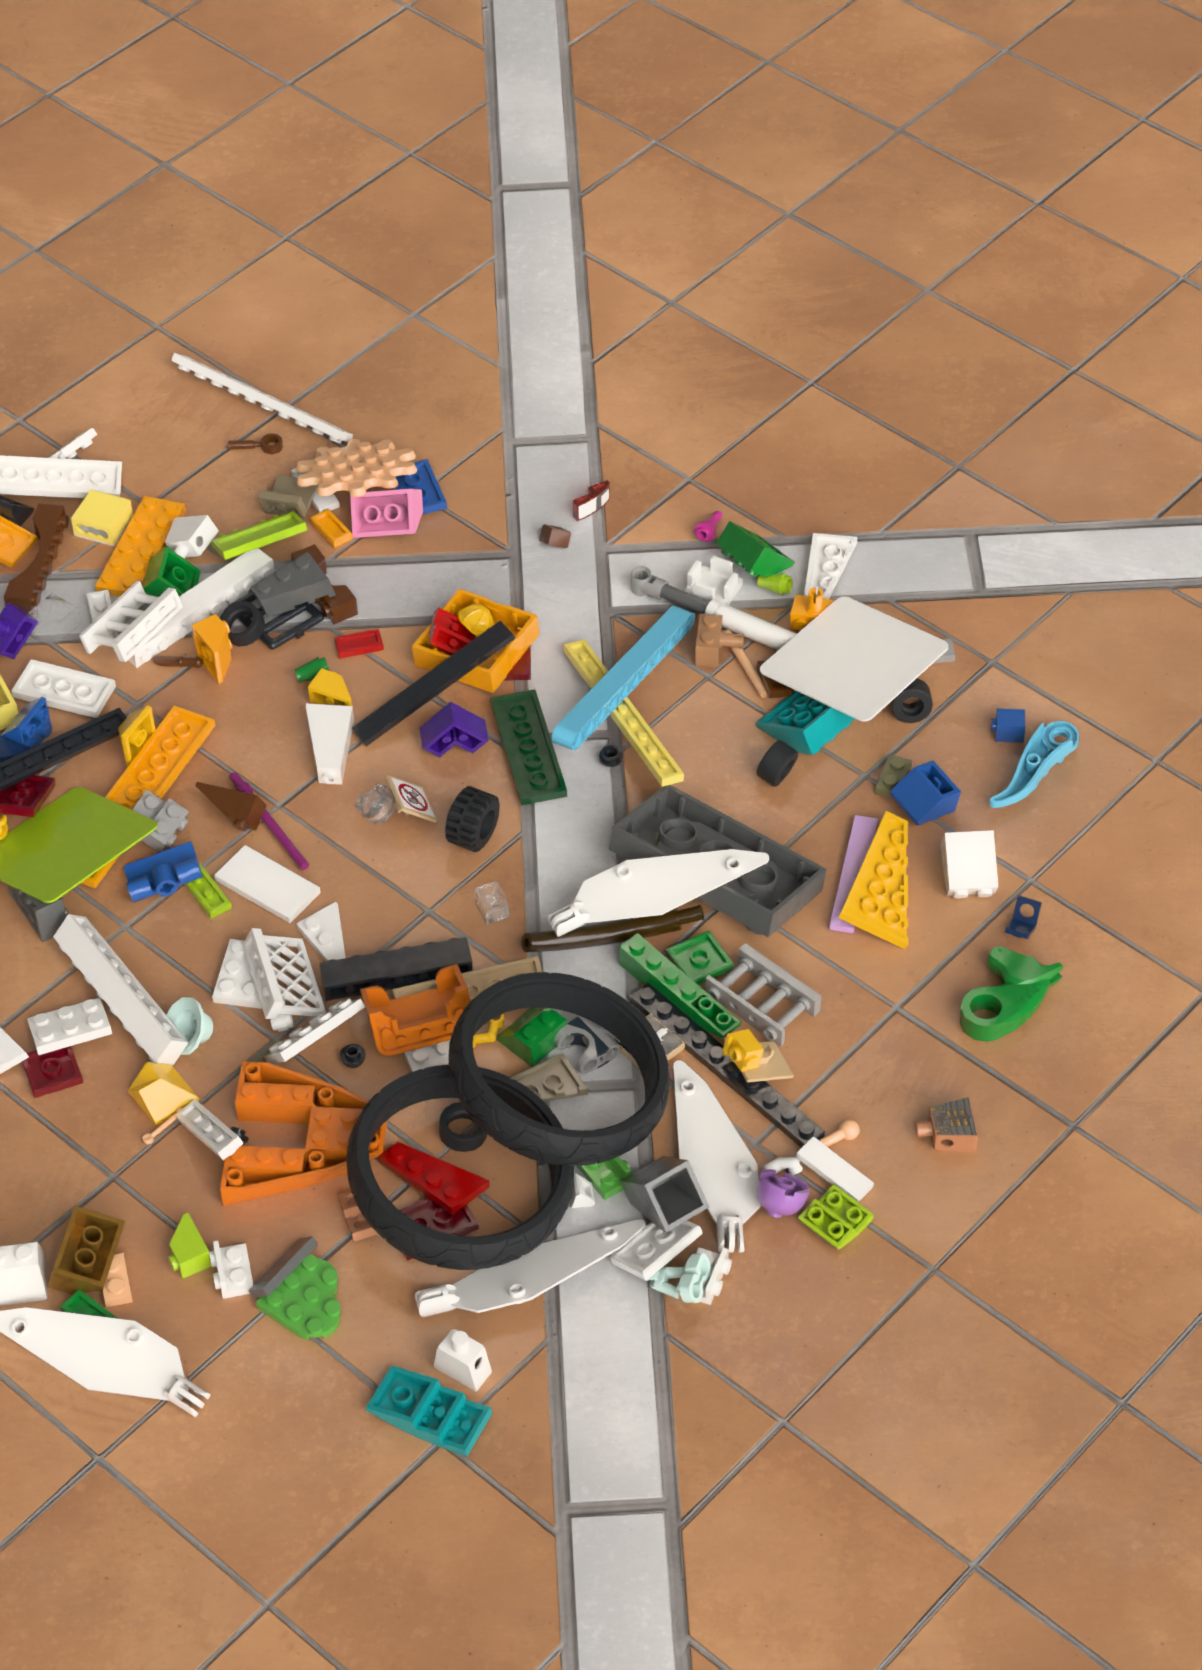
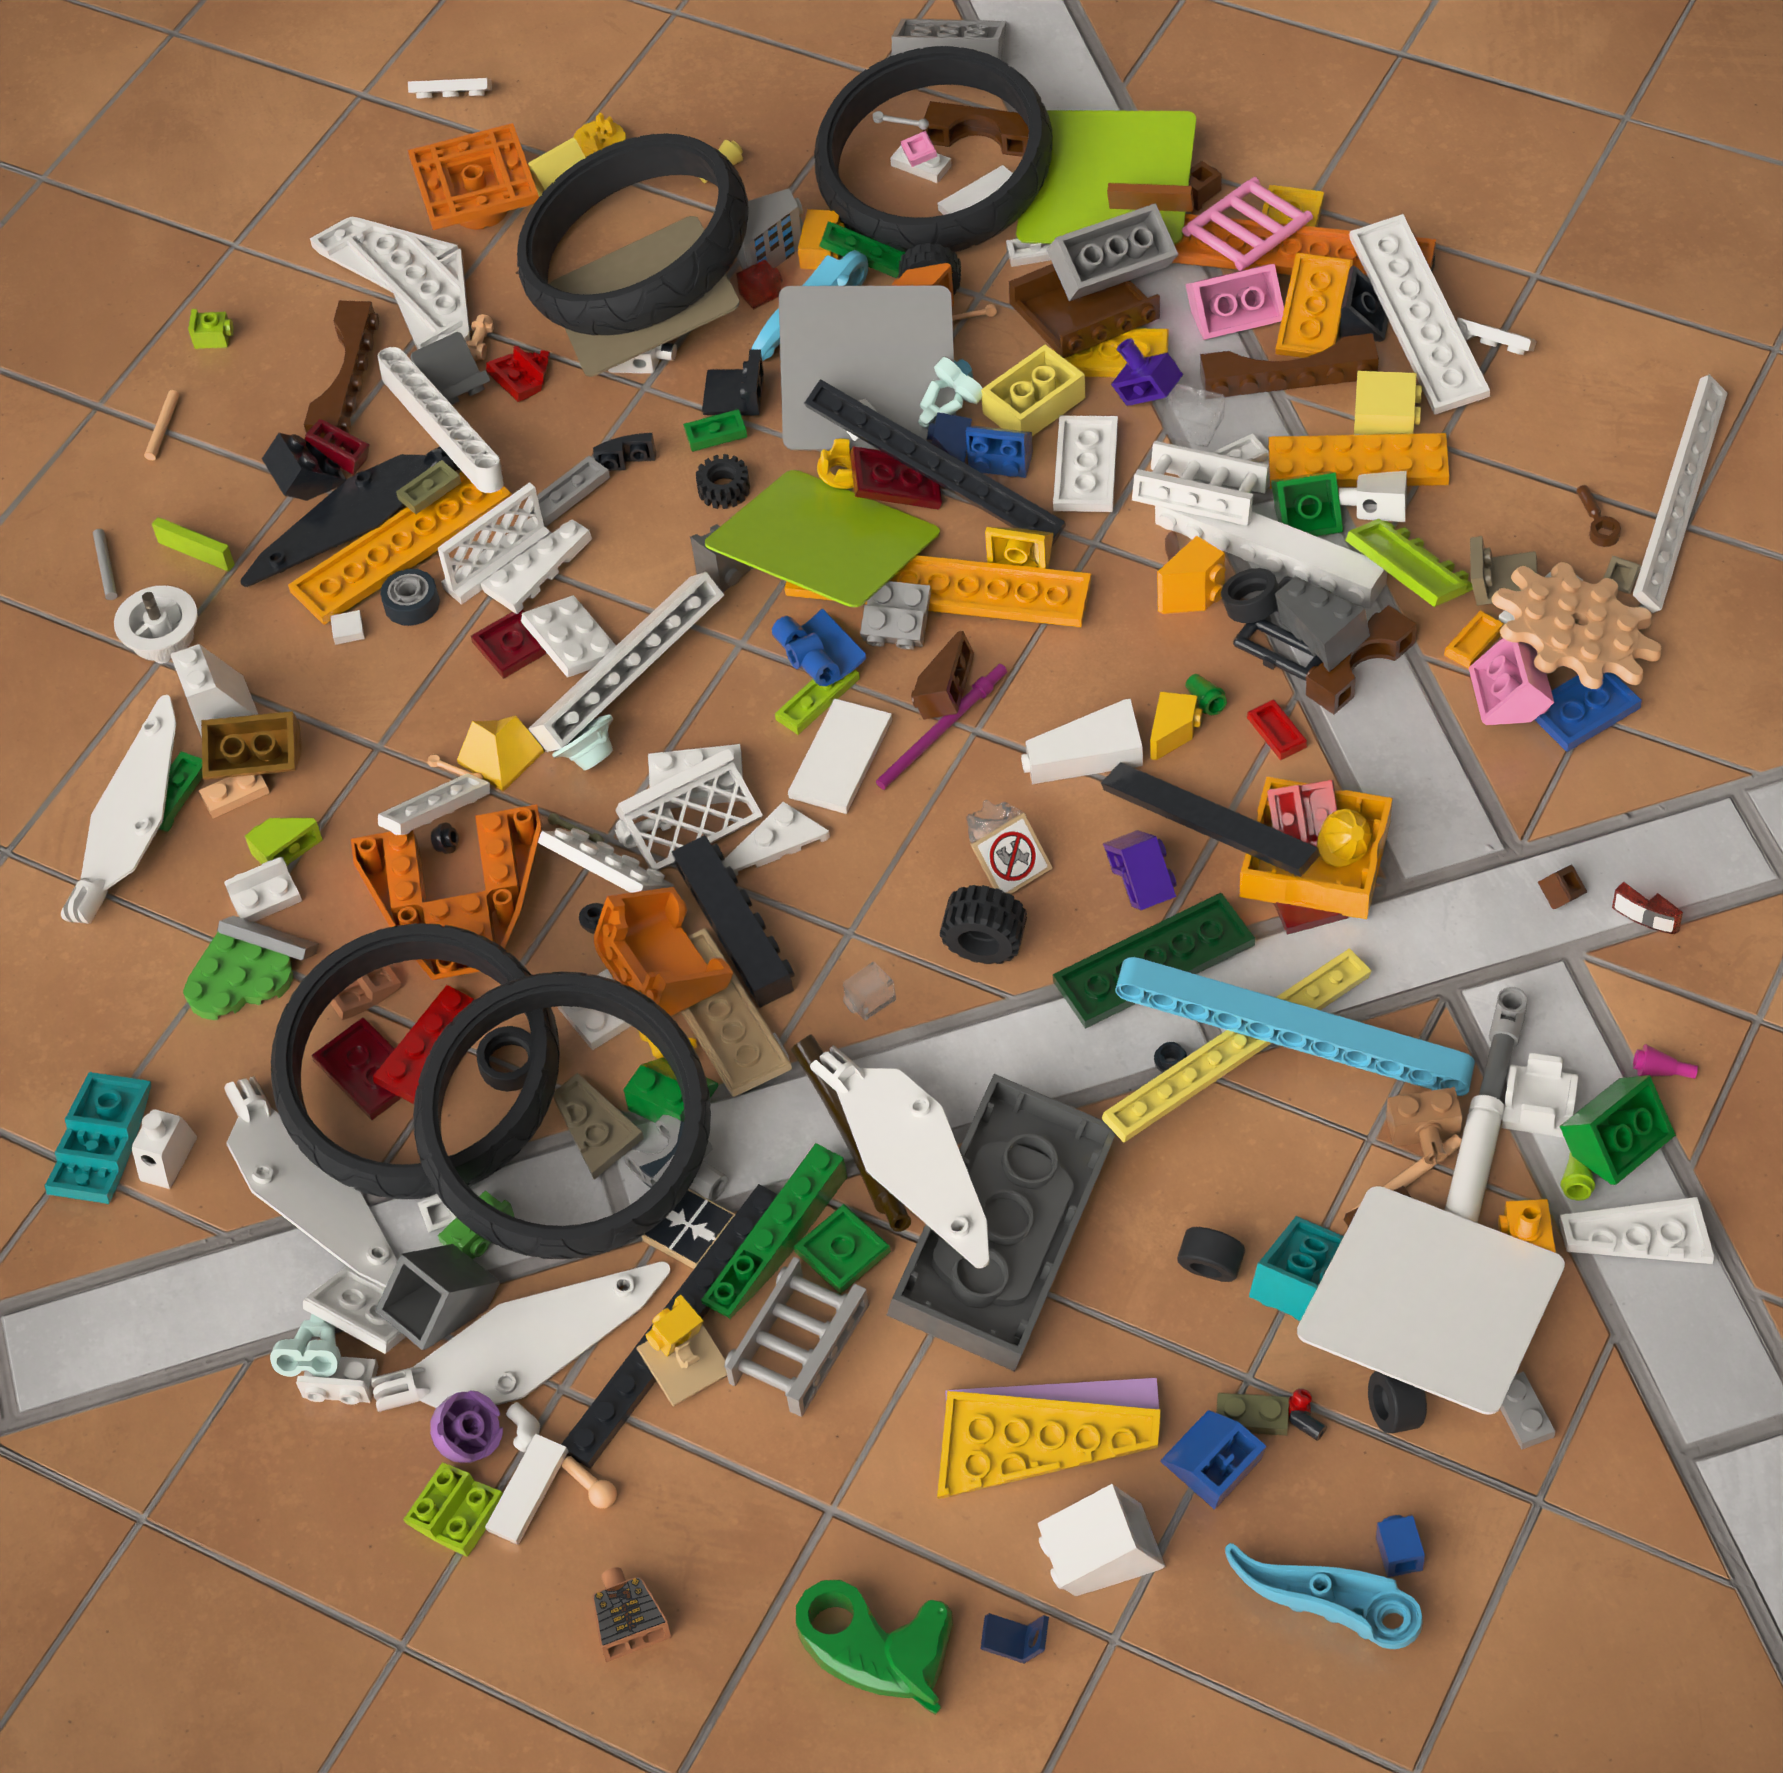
camera: 80 degrees right, 5 degrees up
none -> arm [1288,1389,1327,1441]
none -> dark tan slope [1603,555,1642,594]

